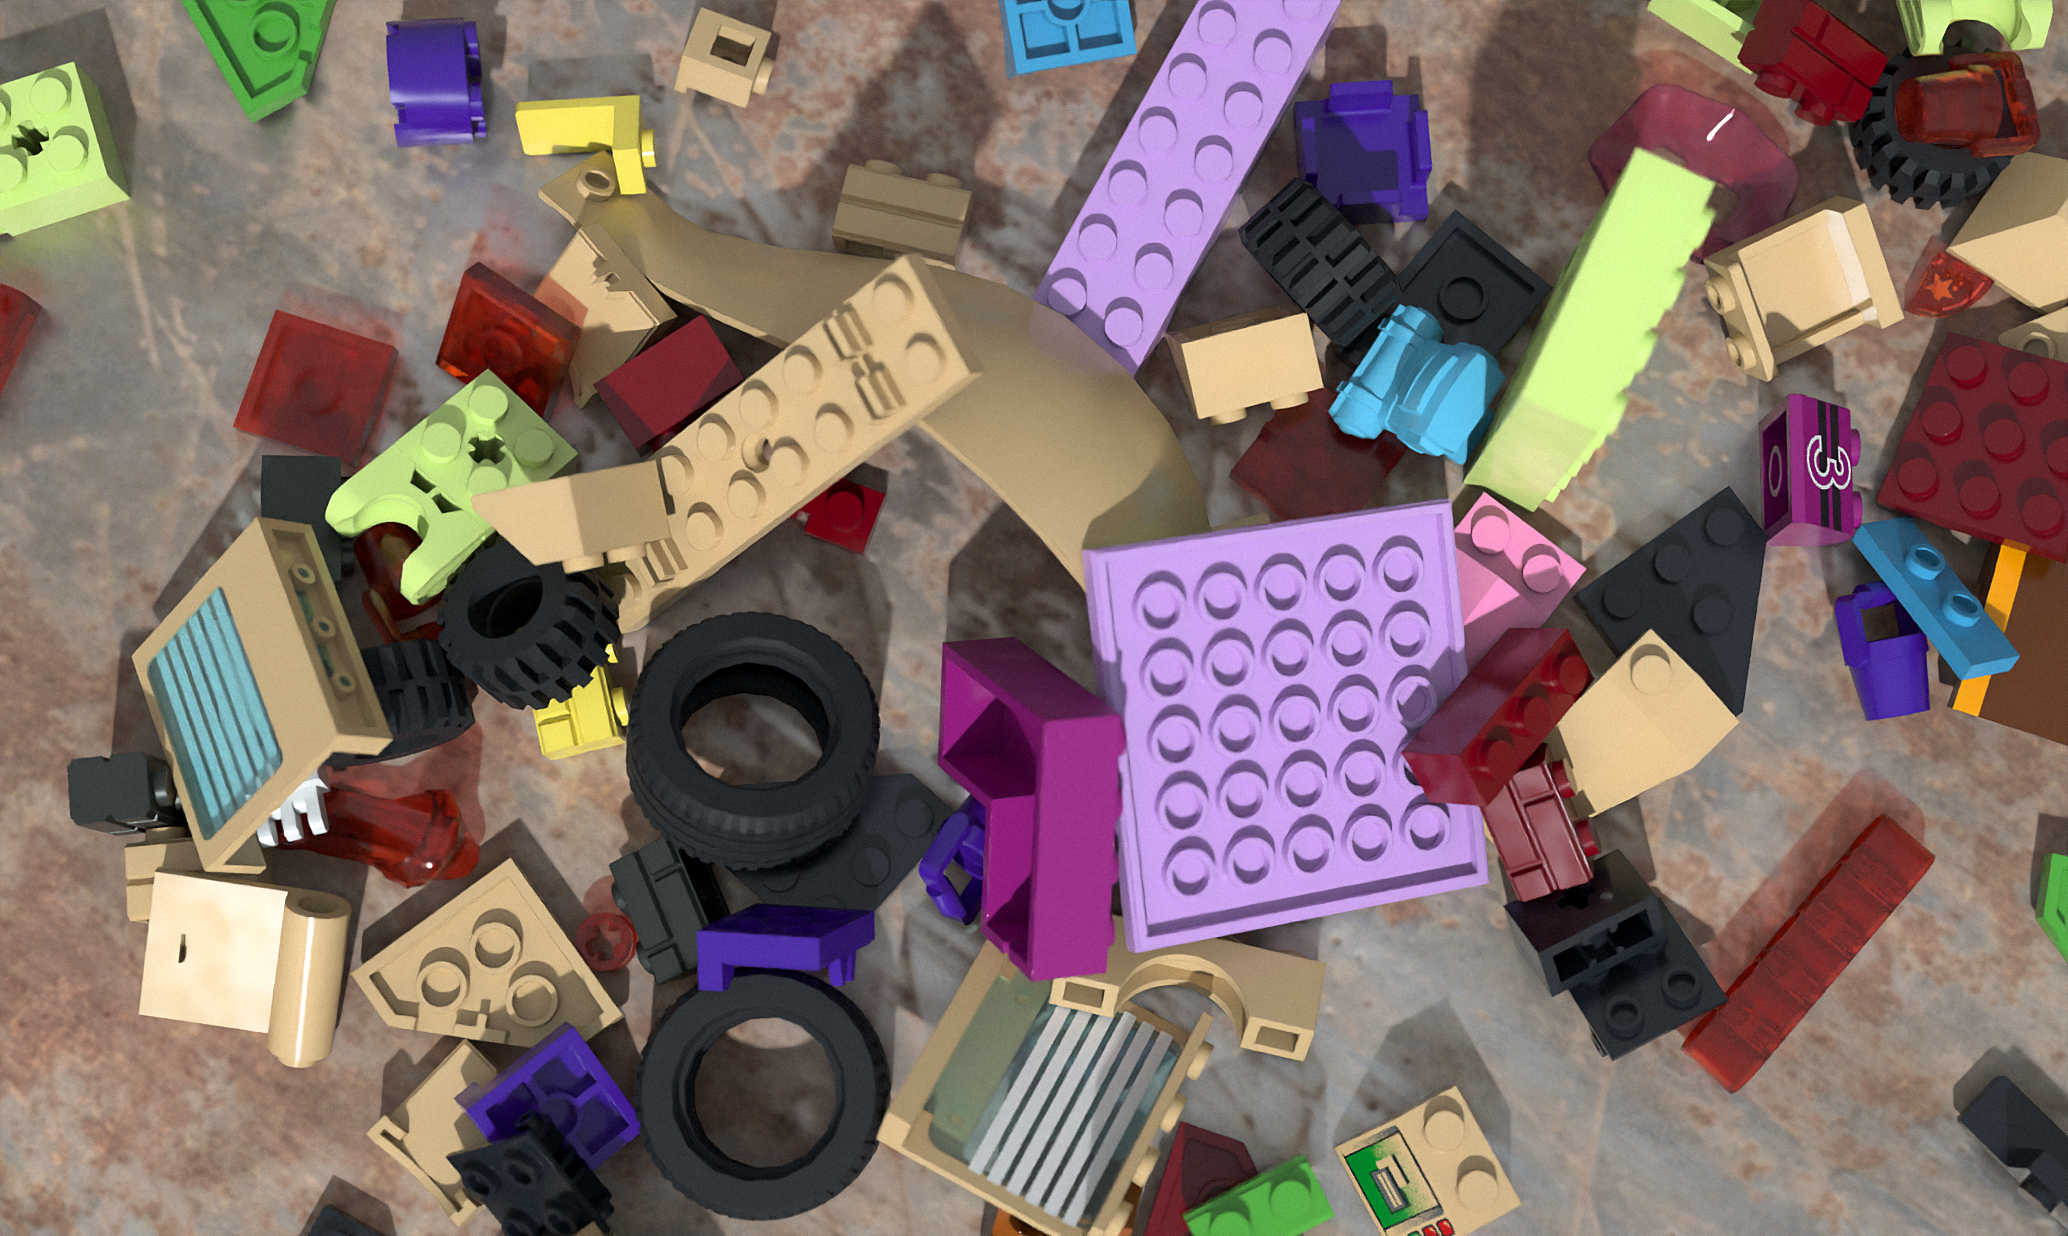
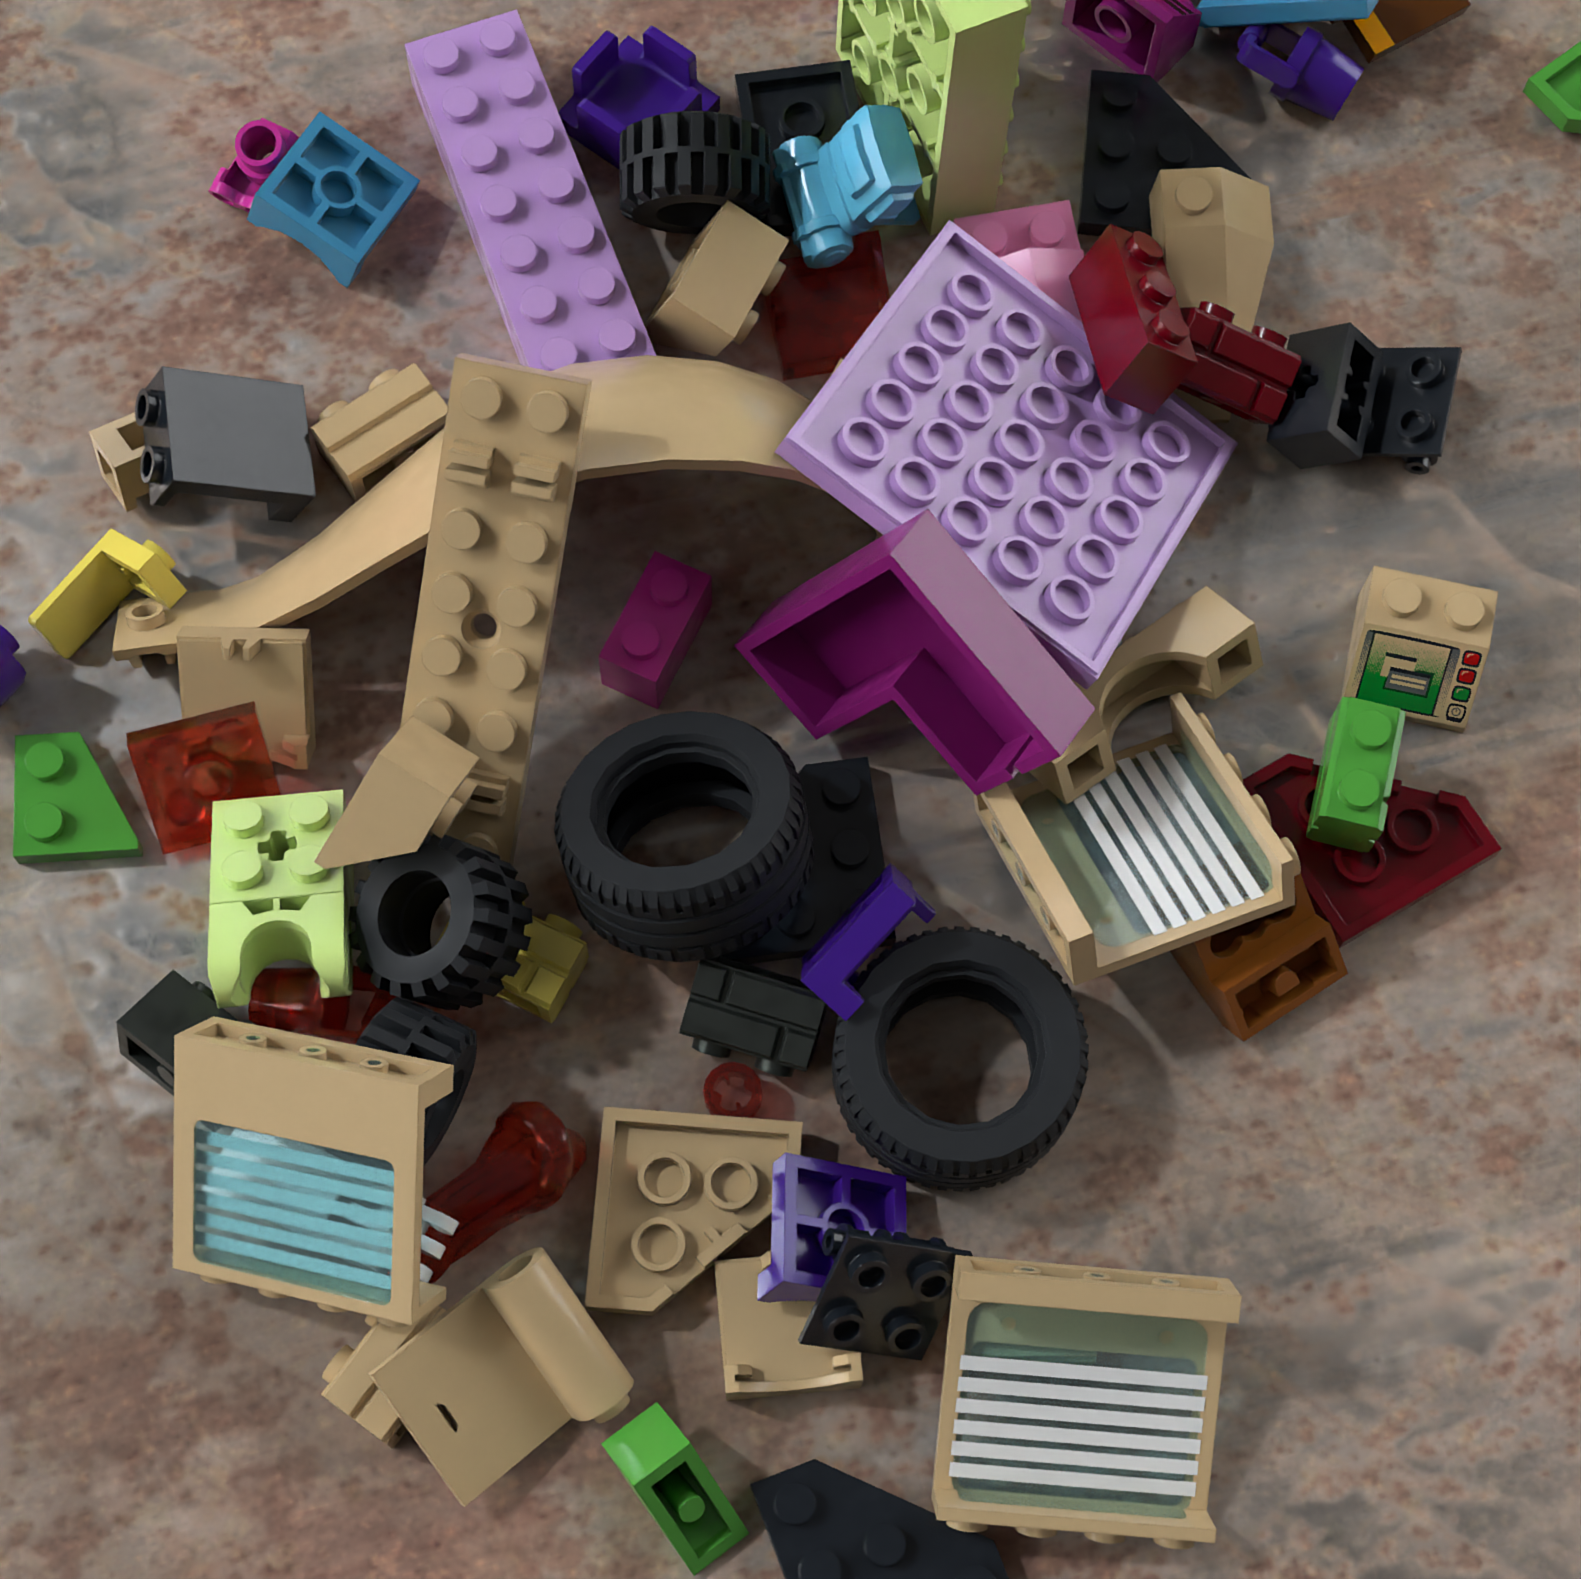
camera: 55 degrees left, 10 degrees down
pearl dark grey brick [67,752,188,836] -> none
clear red plate [233,310,399,469] -> none
dark red slope [593,314,746,457] -> none
dark red plate [786,478,887,557] -> none
dark purple piece [919,794,986,925] -> none
clear red beam [1680,812,1936,1094] -> none
none -> bright green wing [13,732,143,864]
none -> panel [135,366,316,522]
none -> dark pink brick [598,551,712,709]
none -> bright green slope [601,1402,749,1576]

